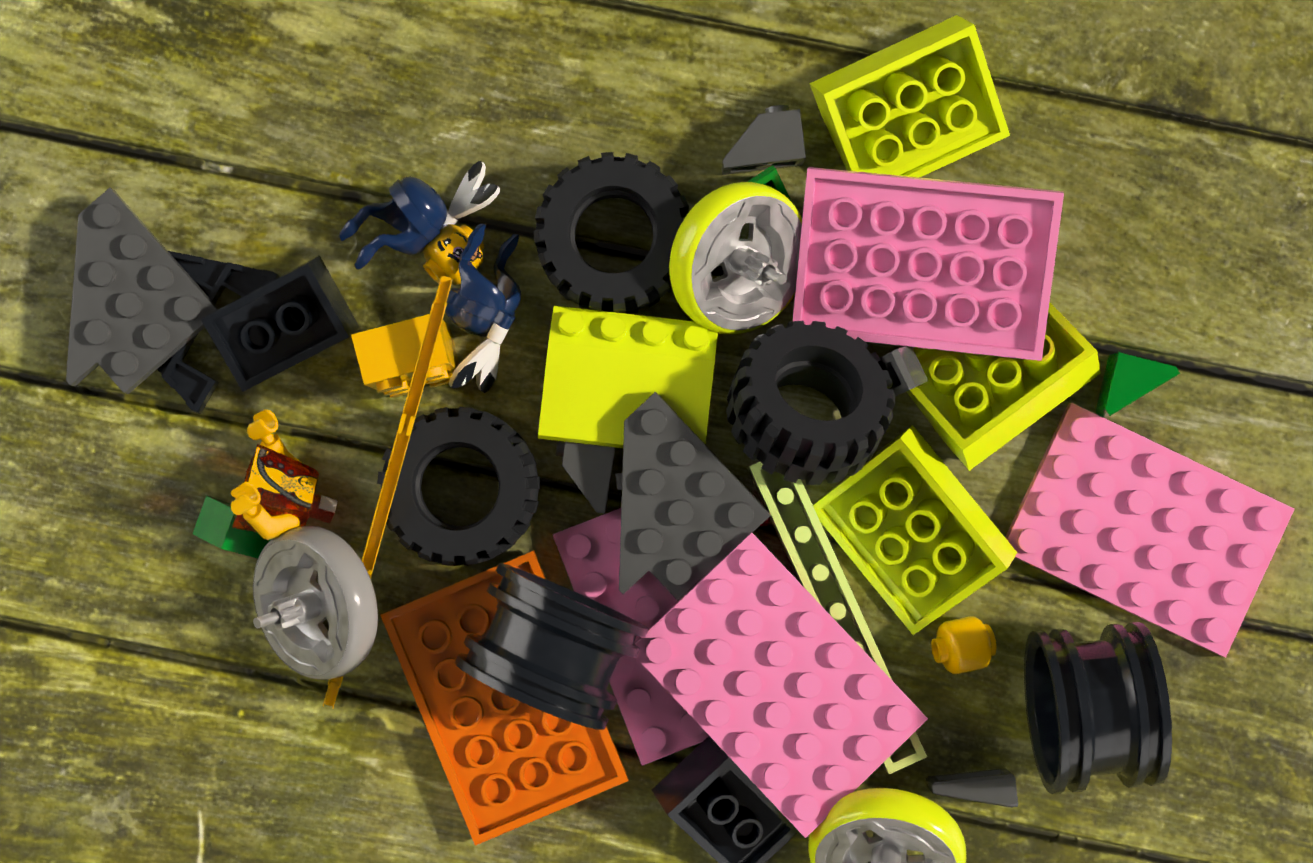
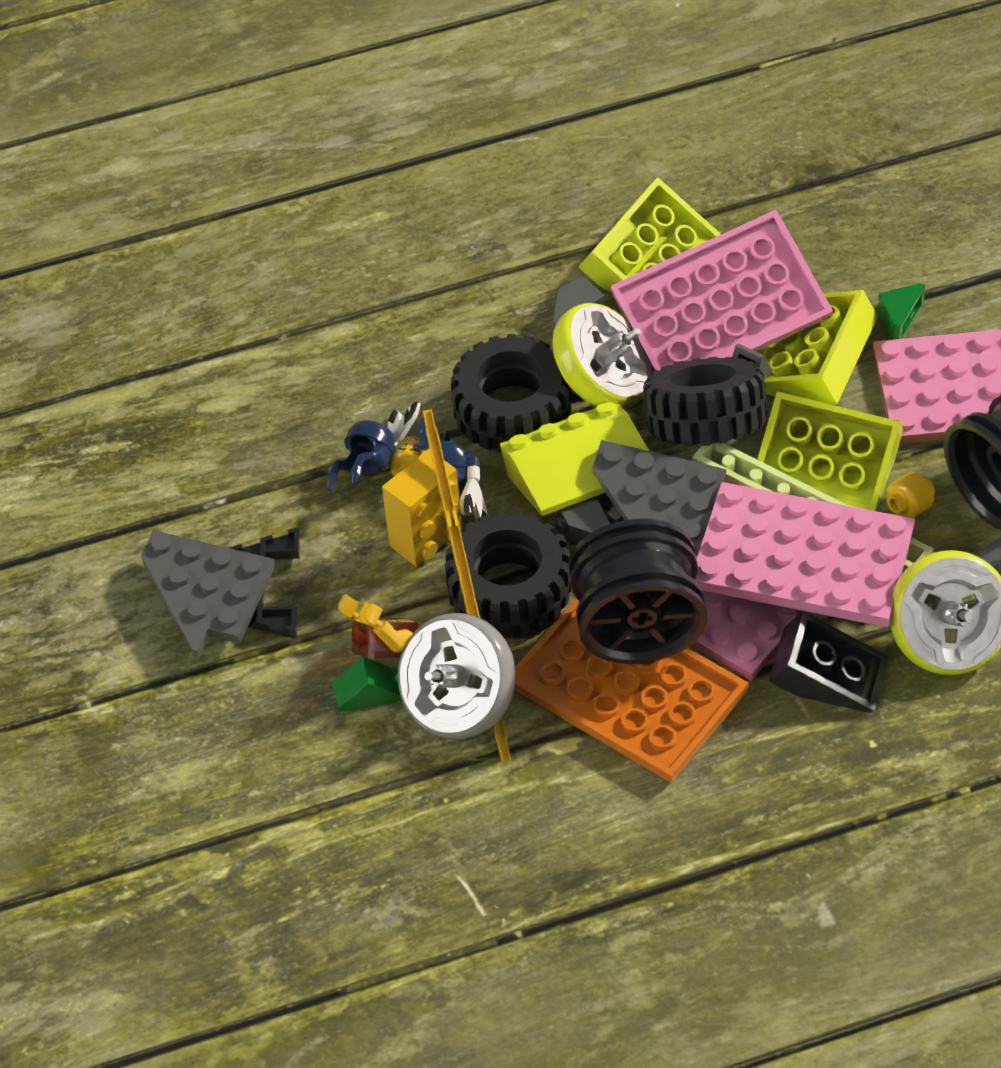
camera: 25 degrees left, 35 degrees down
black slope [201,255,360,392] -> none

